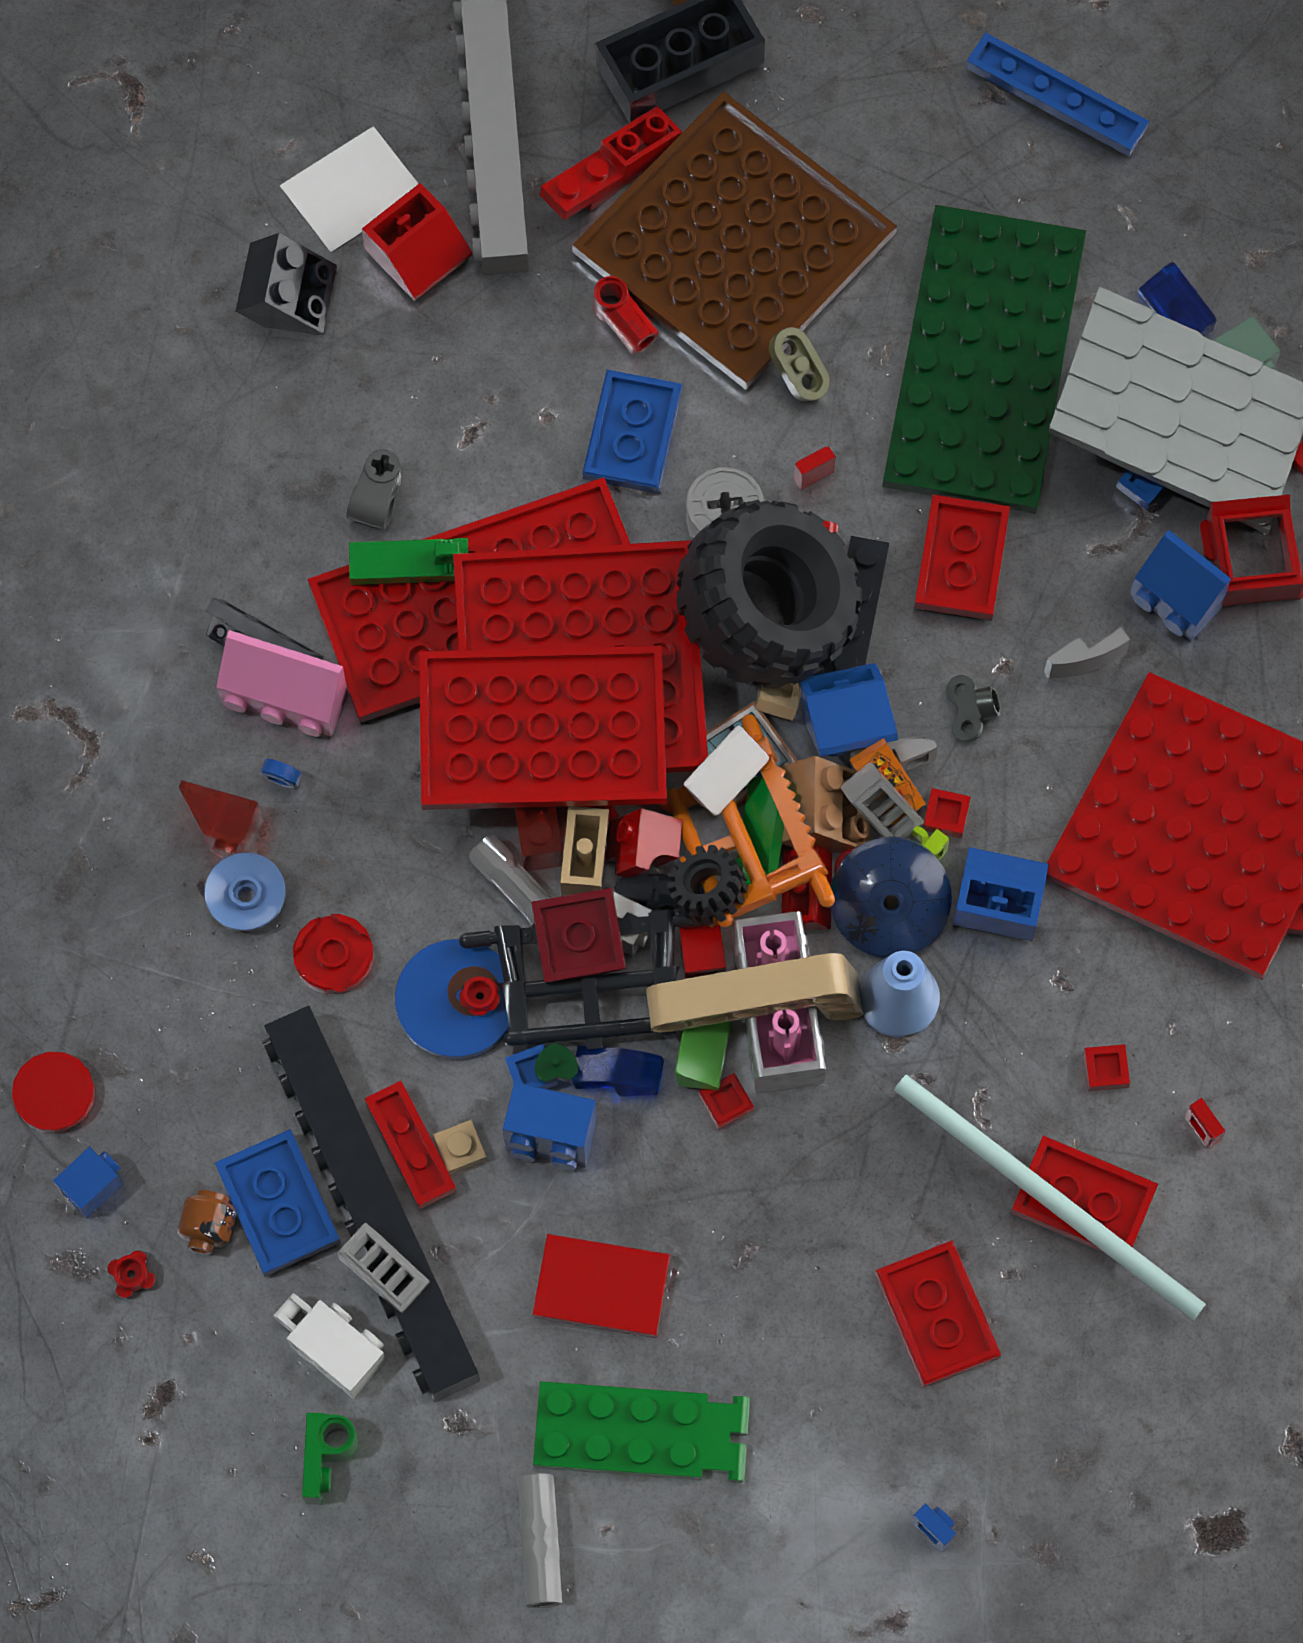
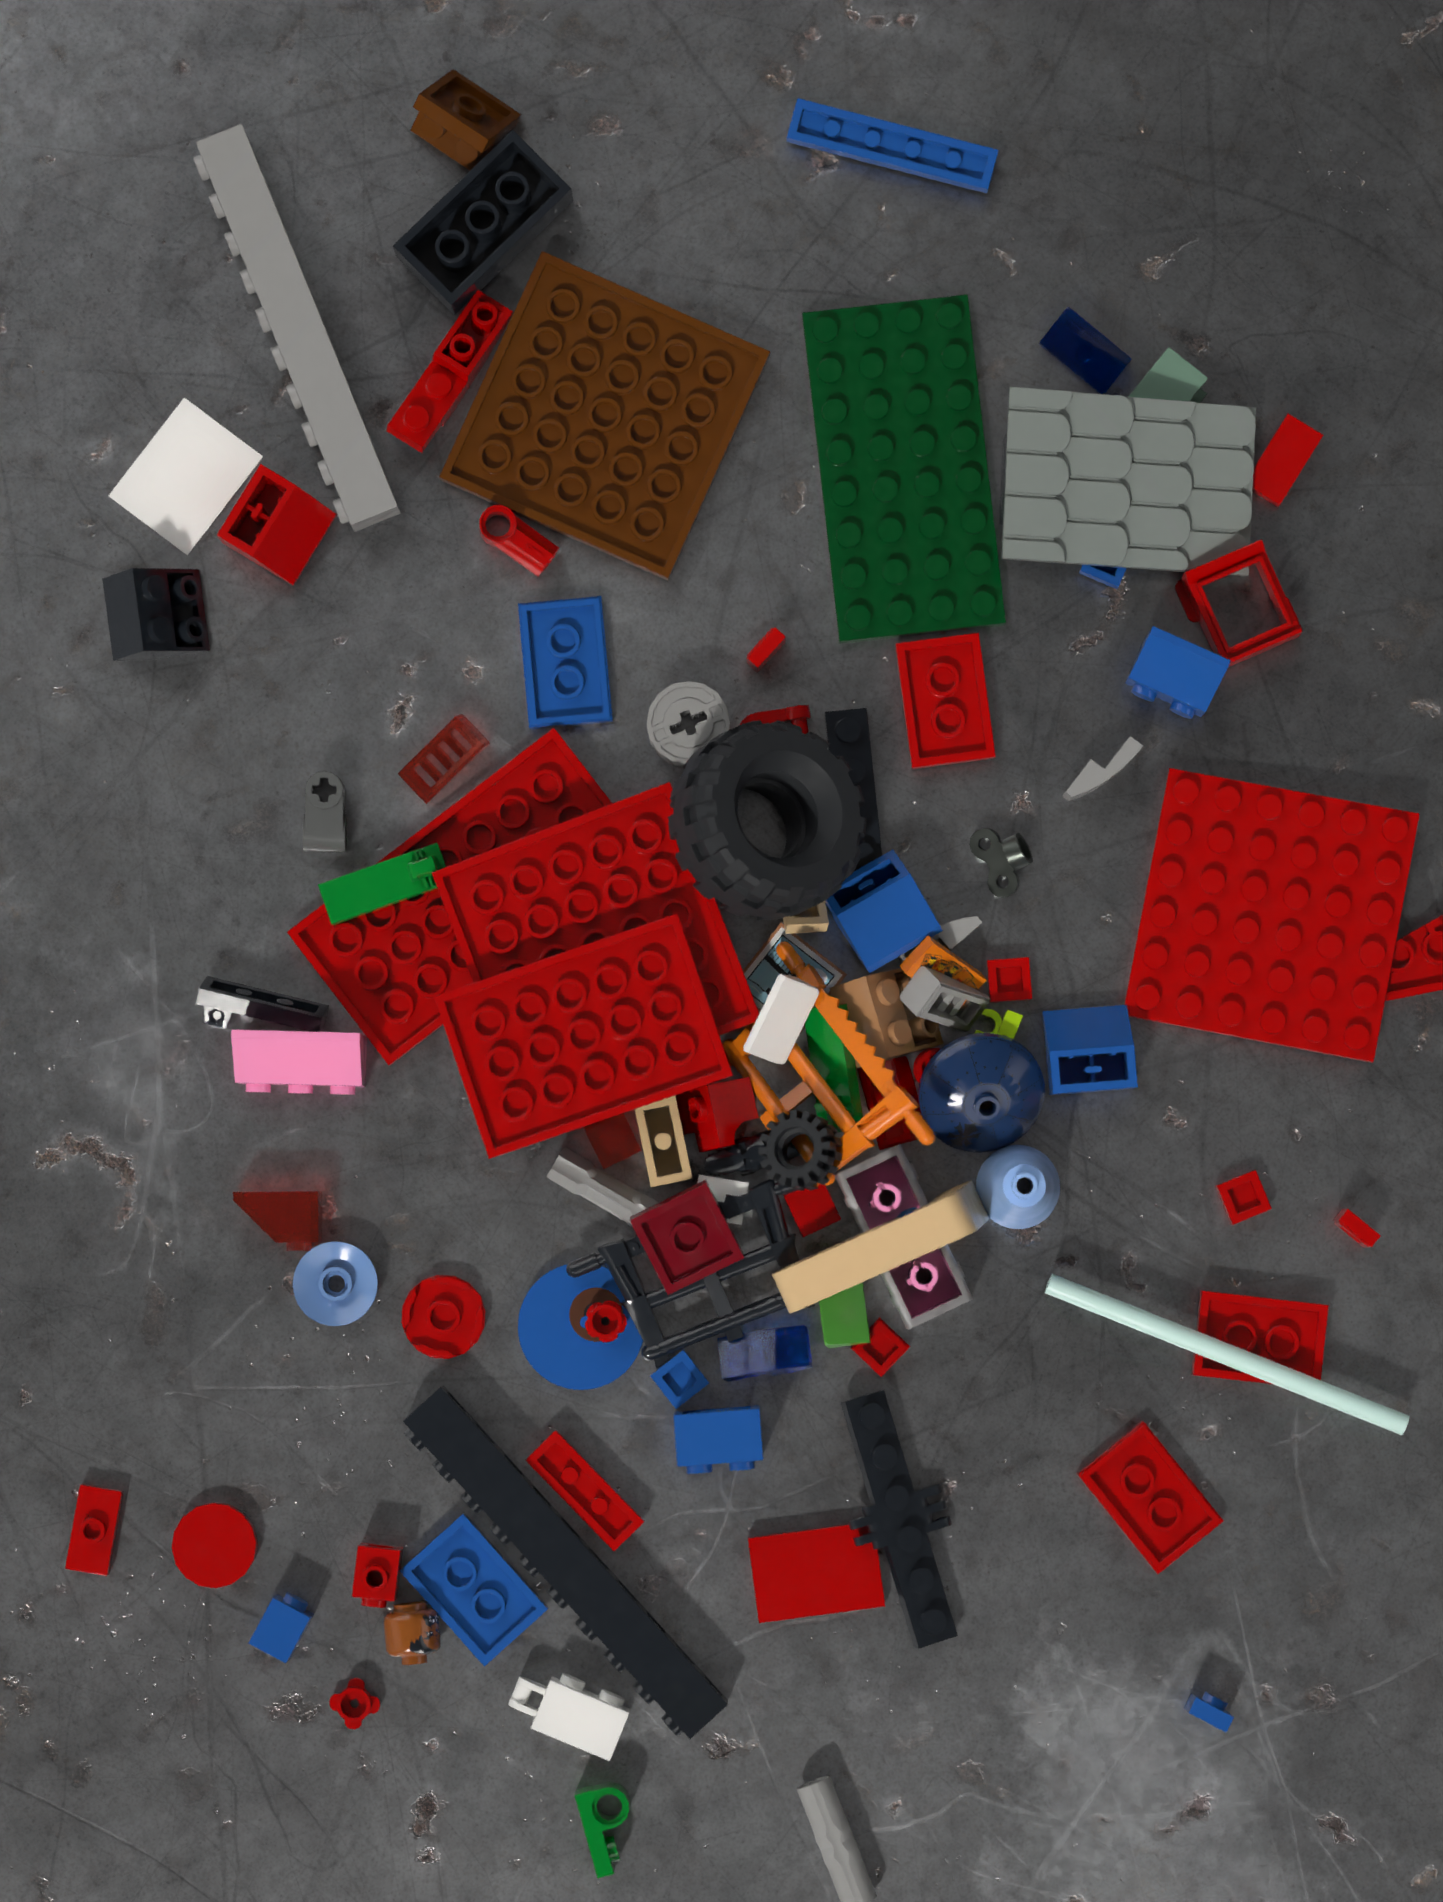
camera: 15 degrees left, 15 degrees up
blue tile [260,758,302,789] -> none
light grey slope [338,1223,430,1314] -> none
tan plate [433,1120,487,1175] -> none
green hinge [533,1381,750,1483] -> none
dark green piece [534,1043,578,1084] -> none
olive plate [769,327,830,402] -> none
none -> red brick [352,1543,404,1608]
none -> clear red slope [398,714,490,804]
none -> black hinge [841,1390,958,1649]

